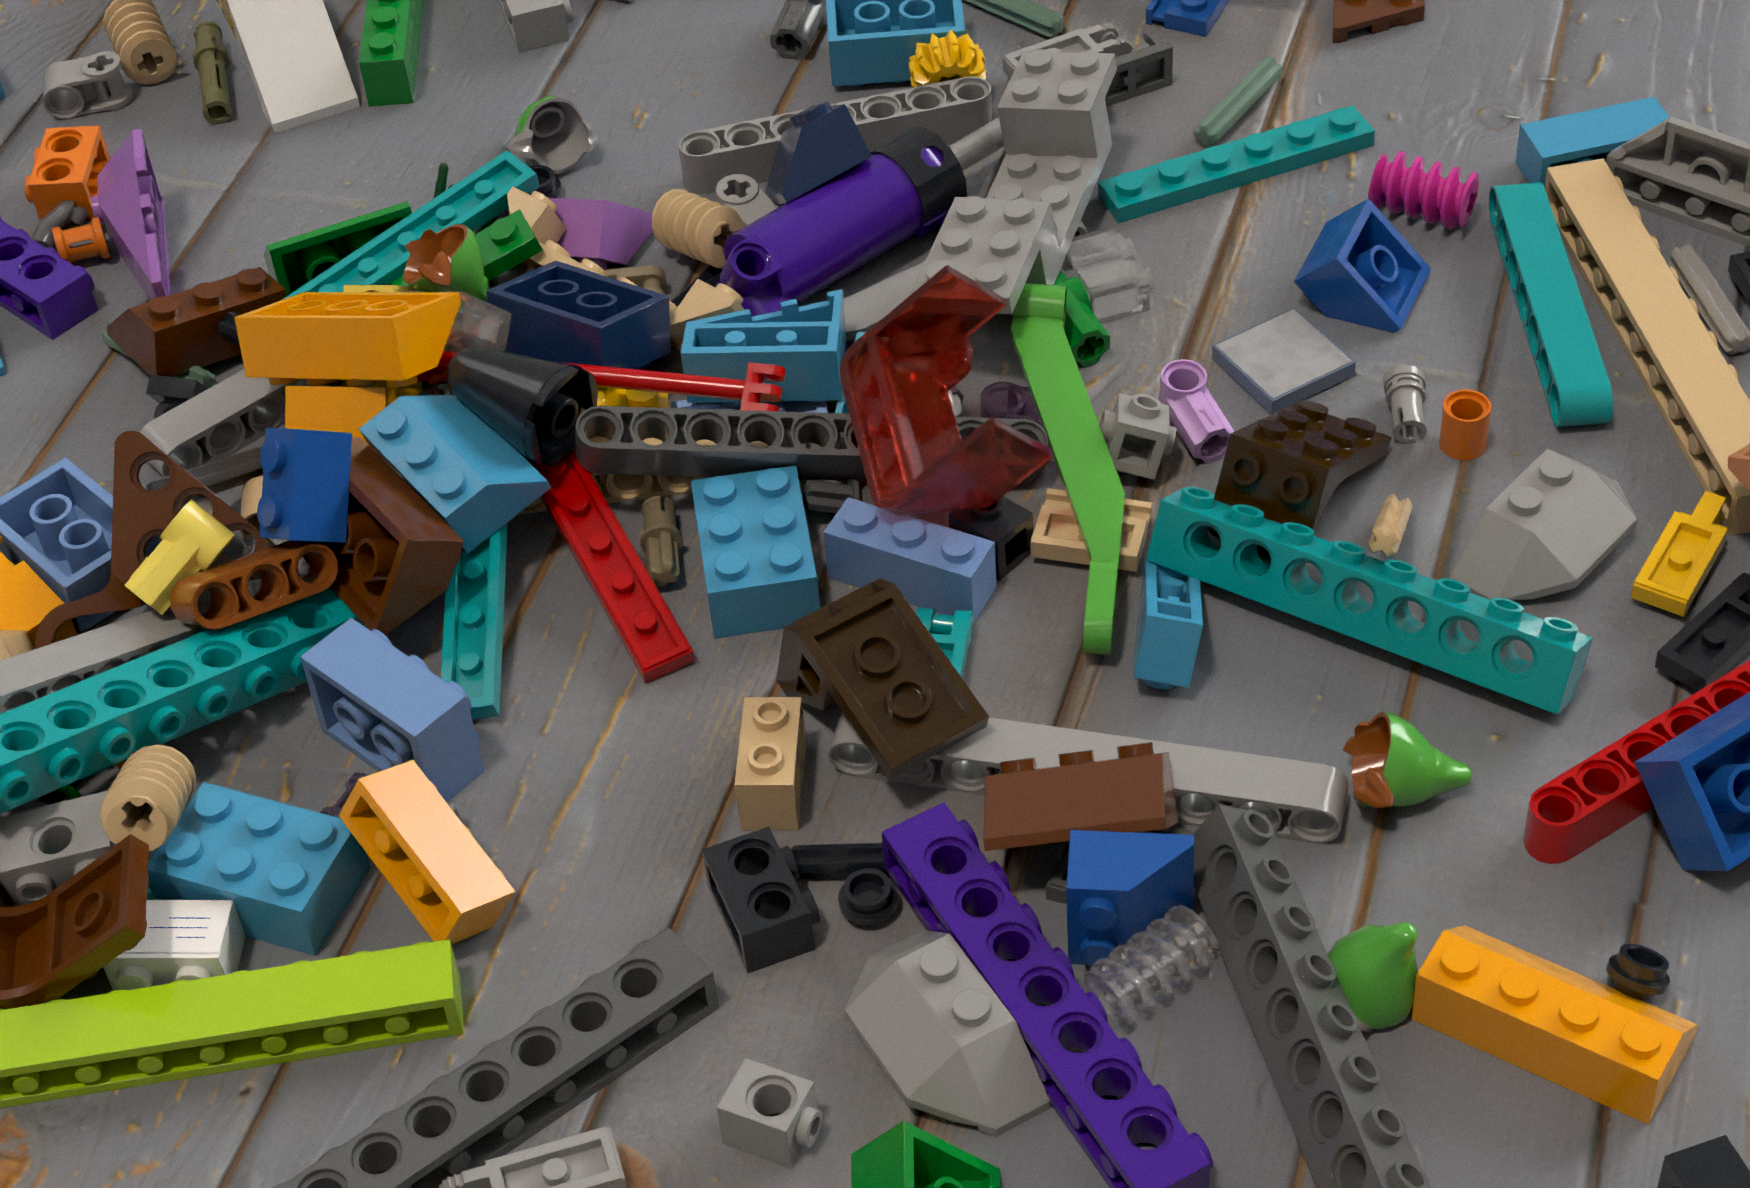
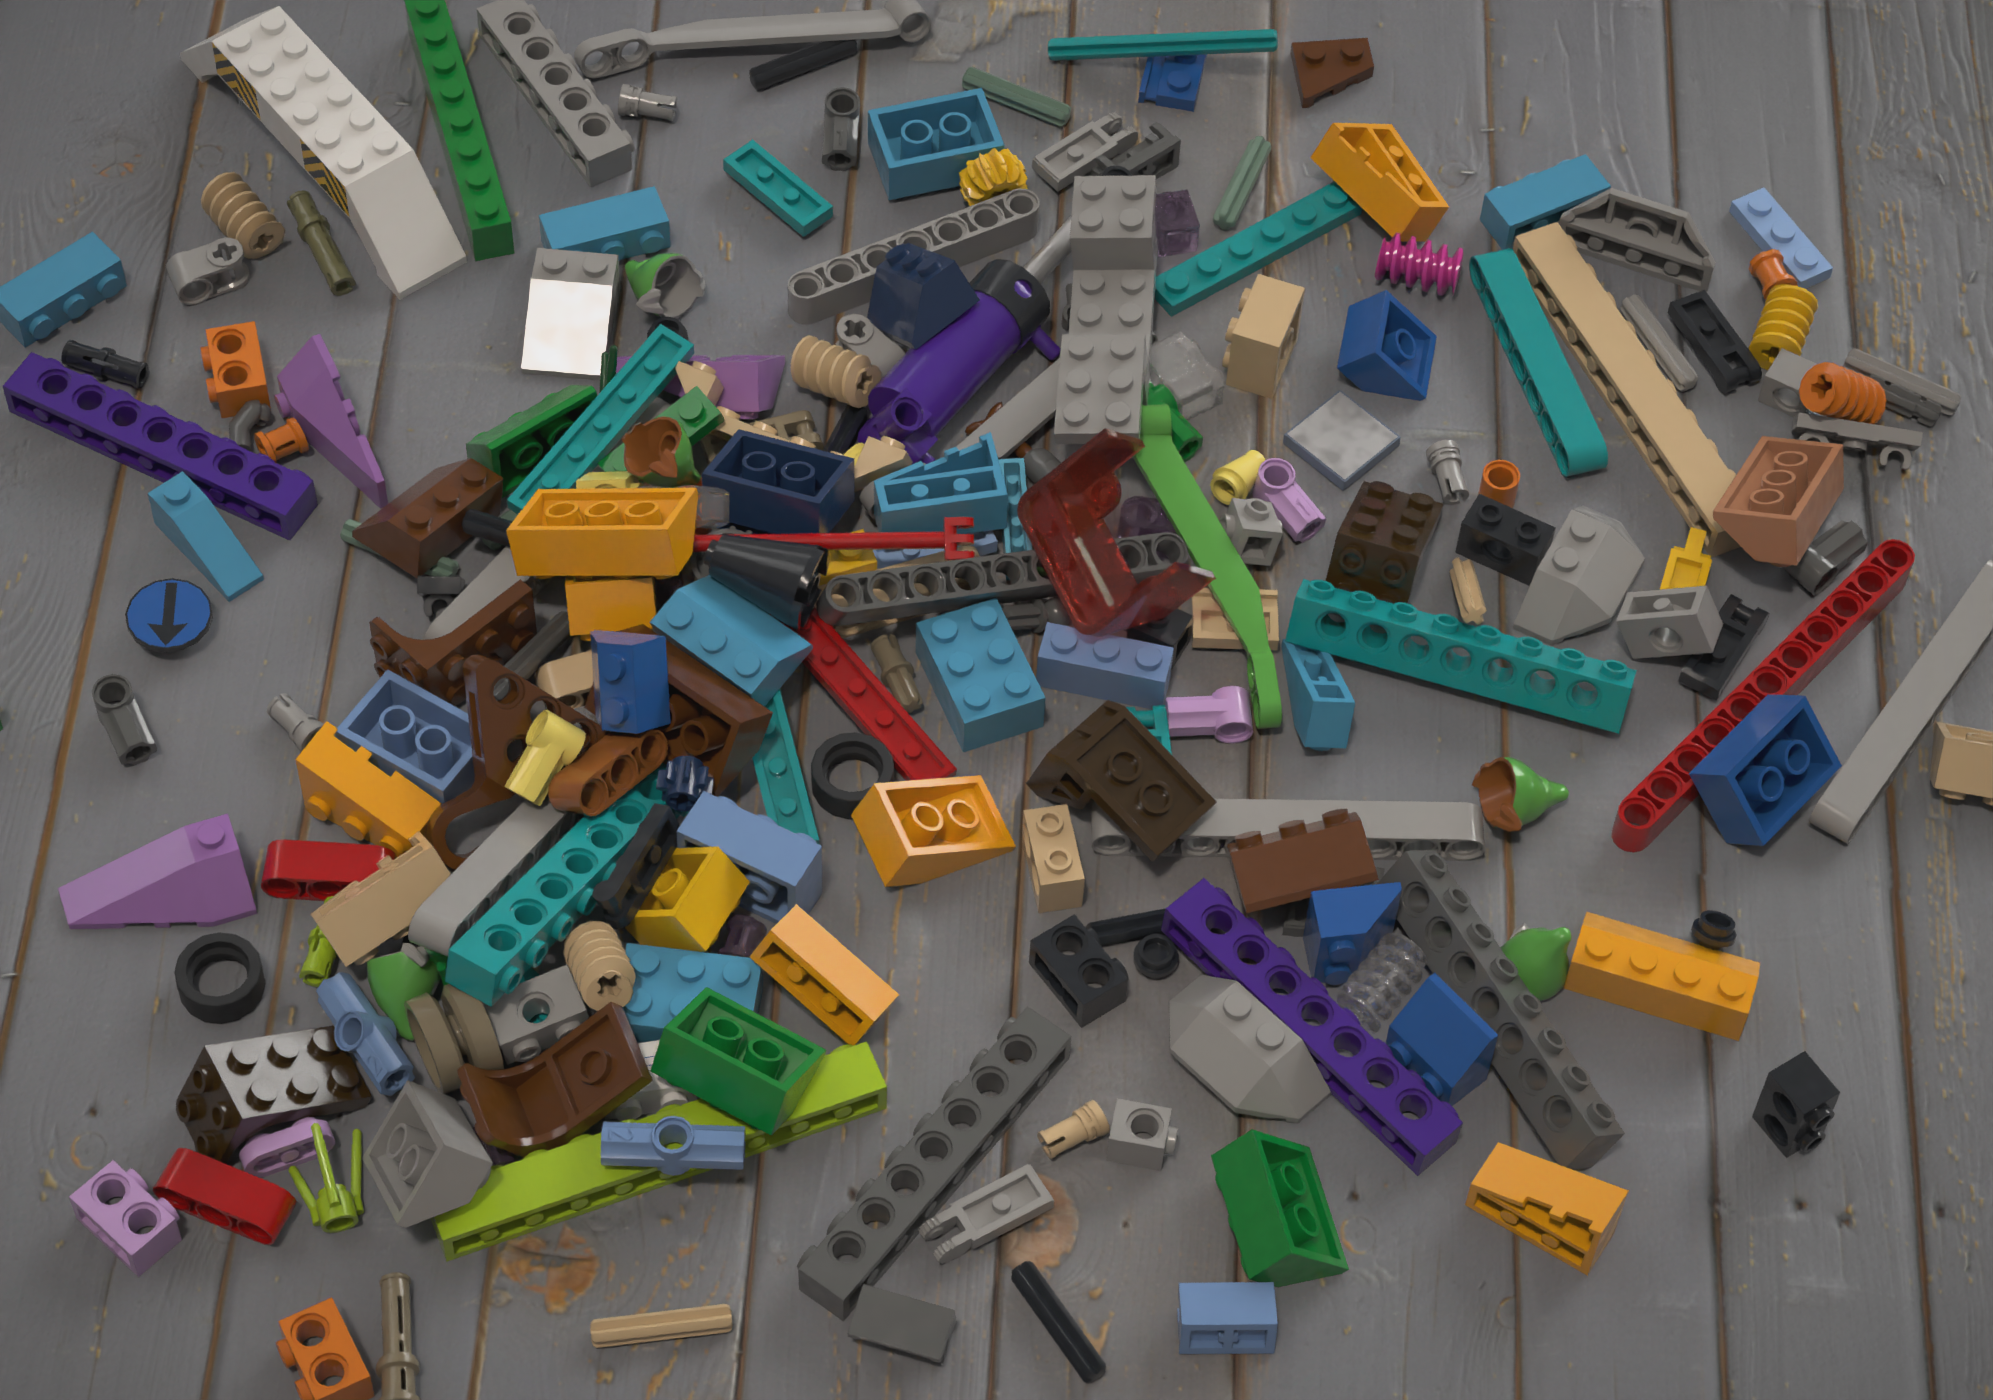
camera: 20 degrees left, 10 degrees up
none -> reddish brown bracket [369,579,537,705]
none -> slope [521,248,620,380]
none -> dark azure brick [539,186,671,261]
none -> black plate [592,803,680,929]
none -> medium blue piece [601,1116,746,1176]
none -> yellow brick [625,846,750,952]
none -> green slope [650,987,826,1136]
none -> dark blue gear [656,756,714,812]
none -> teal plate [723,139,833,237]
none -> black tyre [811,732,894,819]
none -> light orange slope [851,775,1016,887]
none -> tan pin [1037,1100,1110,1159]
none -> clear purple brick [1155,189,1200,258]
none -> lavender piece [1165,686,1253,744]
none -> light yellow cone [1210,450,1265,505]
none -> tan brick [1222,274,1305,399]
none -> light orange wedge [1310,123,1449,242]
none -> blue slope [1386,972,1498,1106]
none -> black brick [1455,494,1556,586]
none -> light grey brick [1616,586,1723,659]

